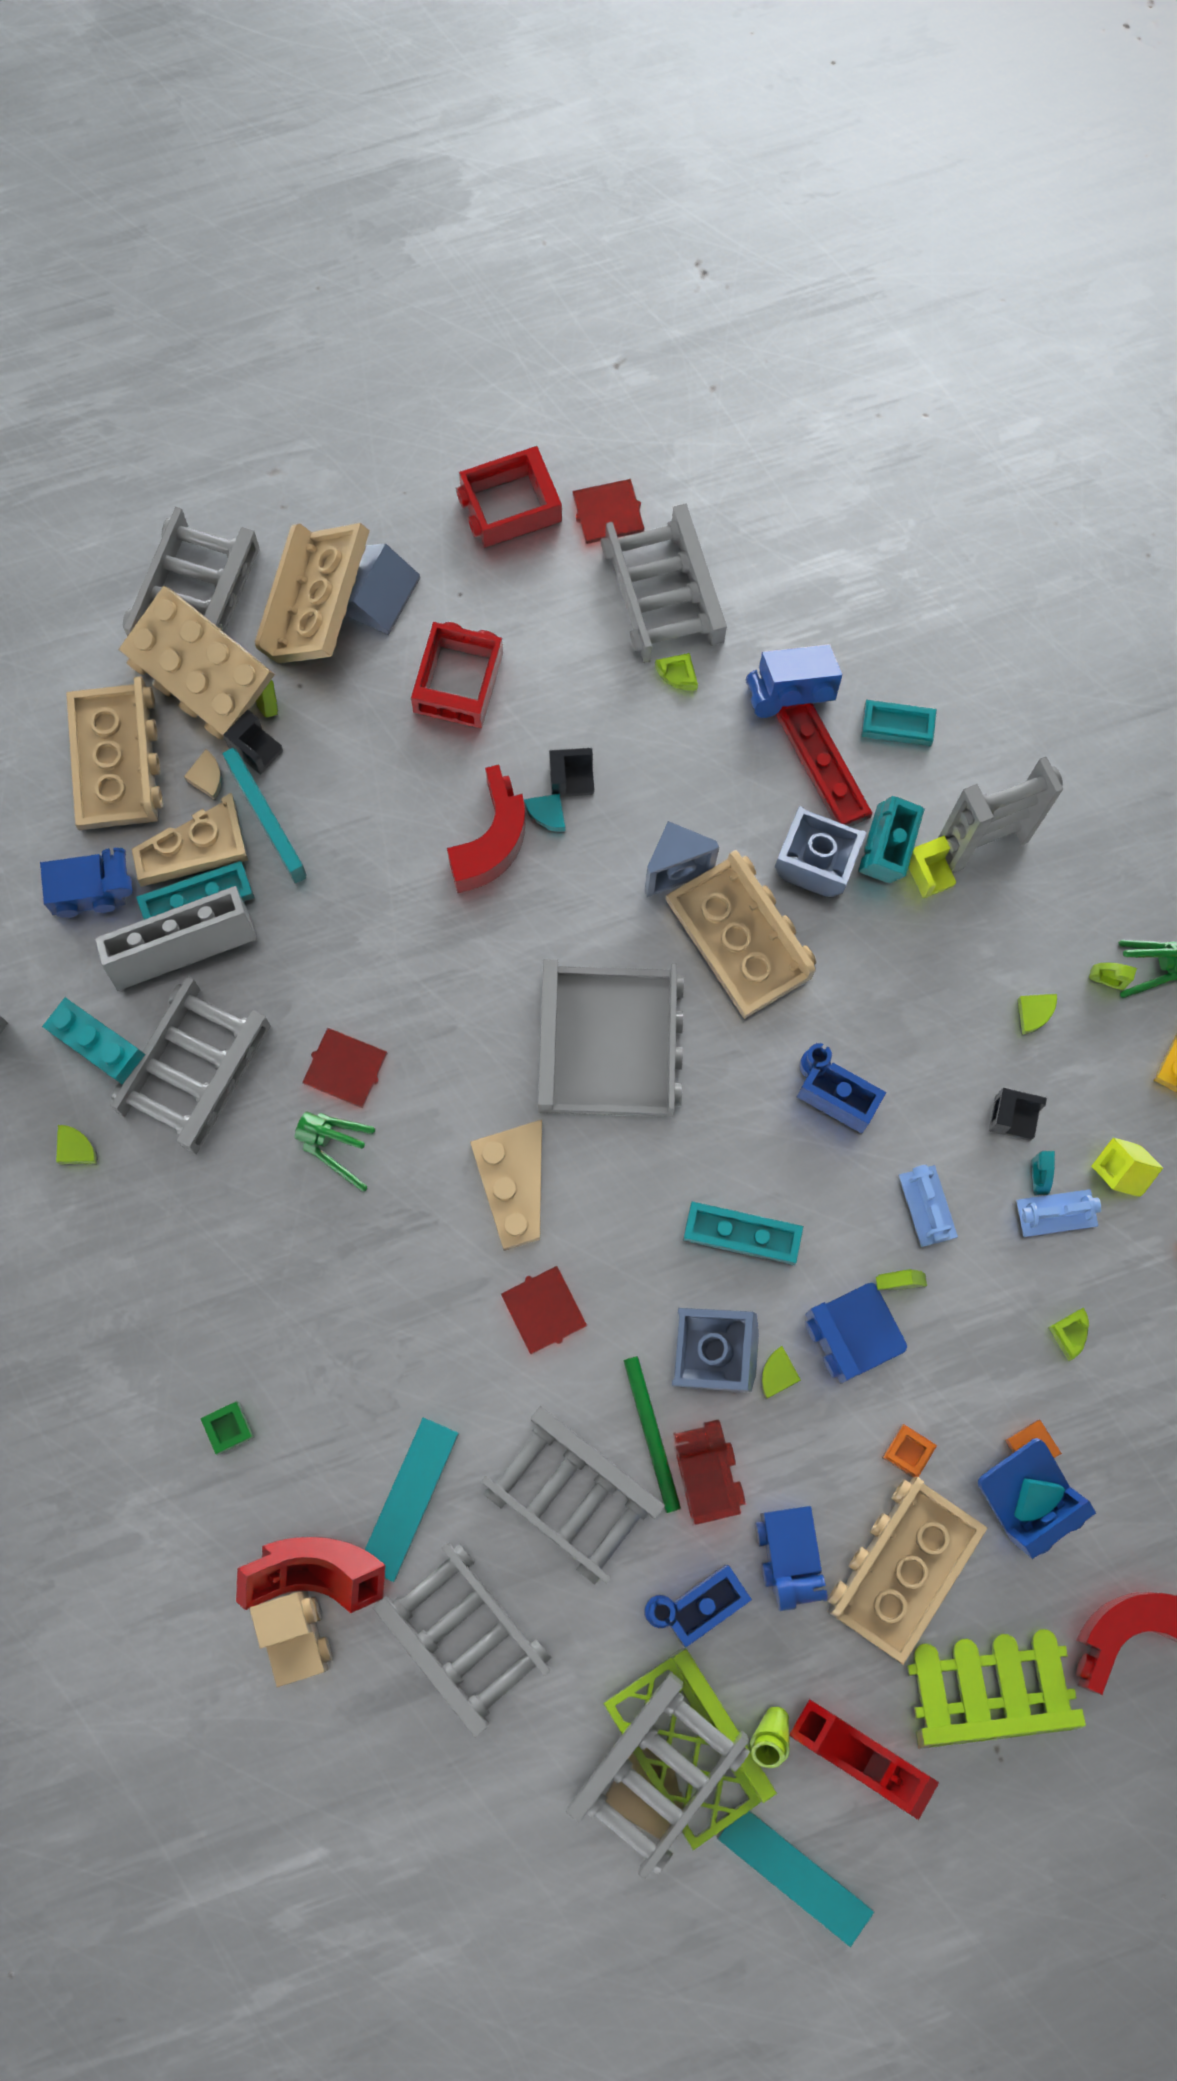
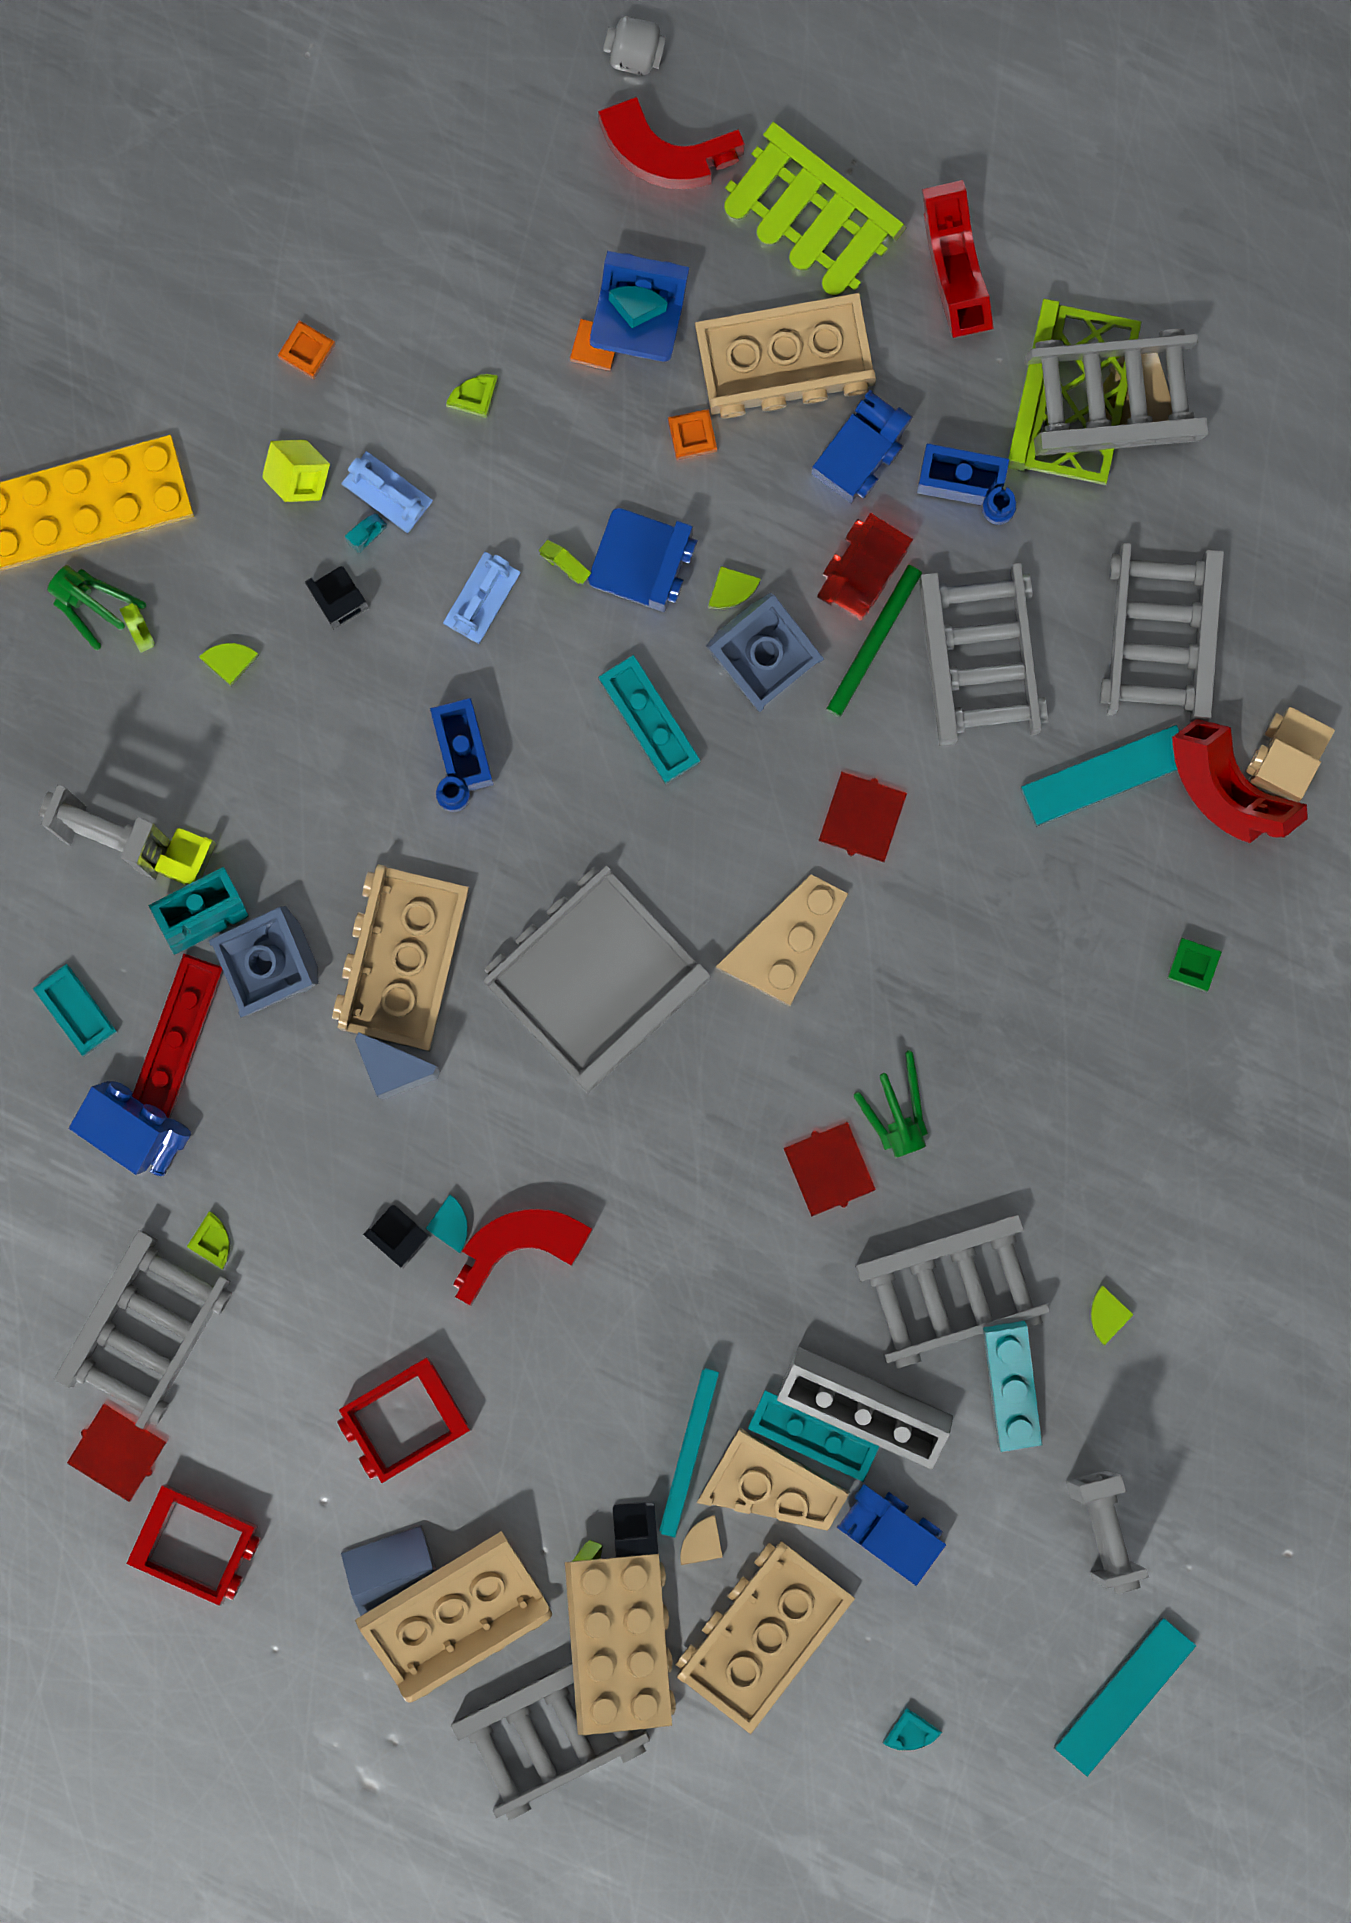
camera: 130 degrees left, 10 degrees up
teal tile [716,1803,874,1948] -> none
lime cone [749,1707,790,1769] -> none

